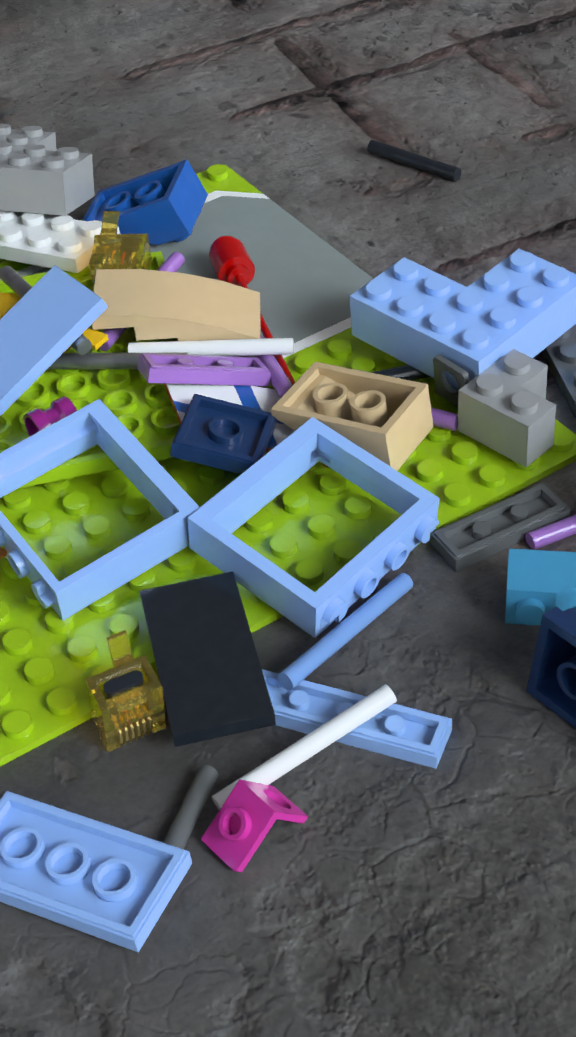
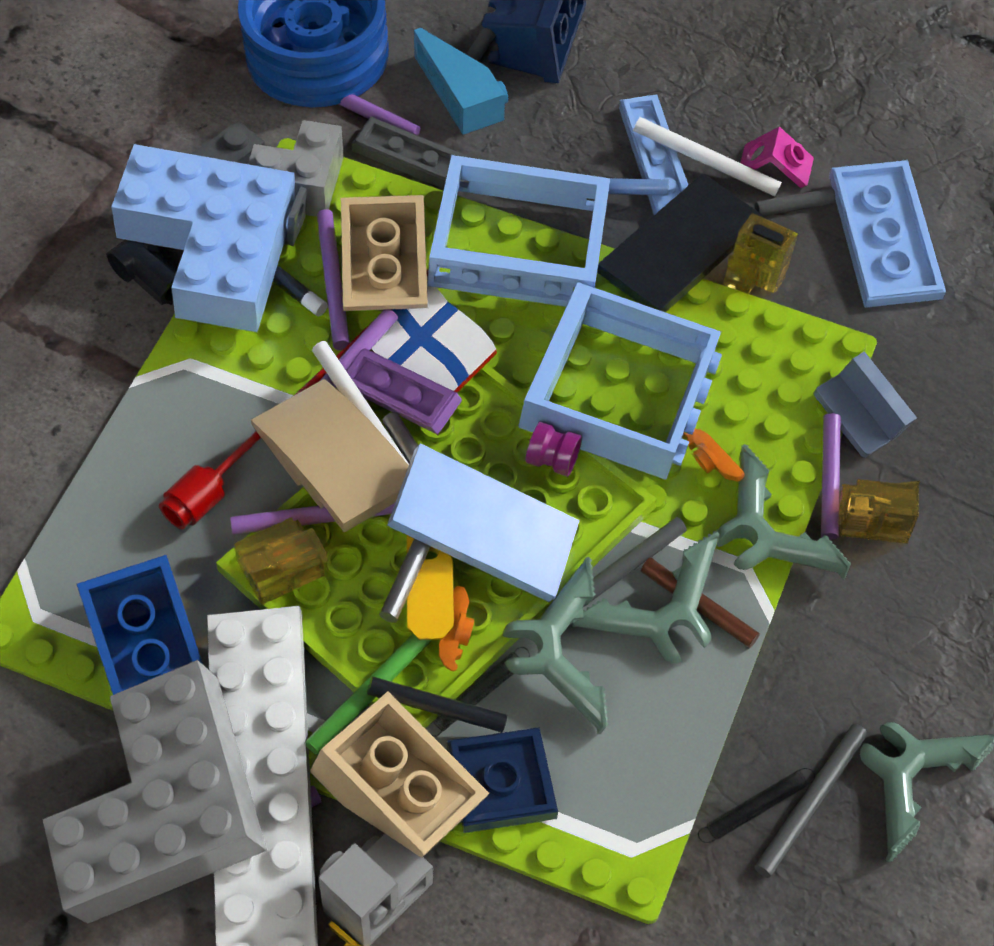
camera: 130 degrees left, 15 degrees up
dark blue tile [170,394,277,474] -> none

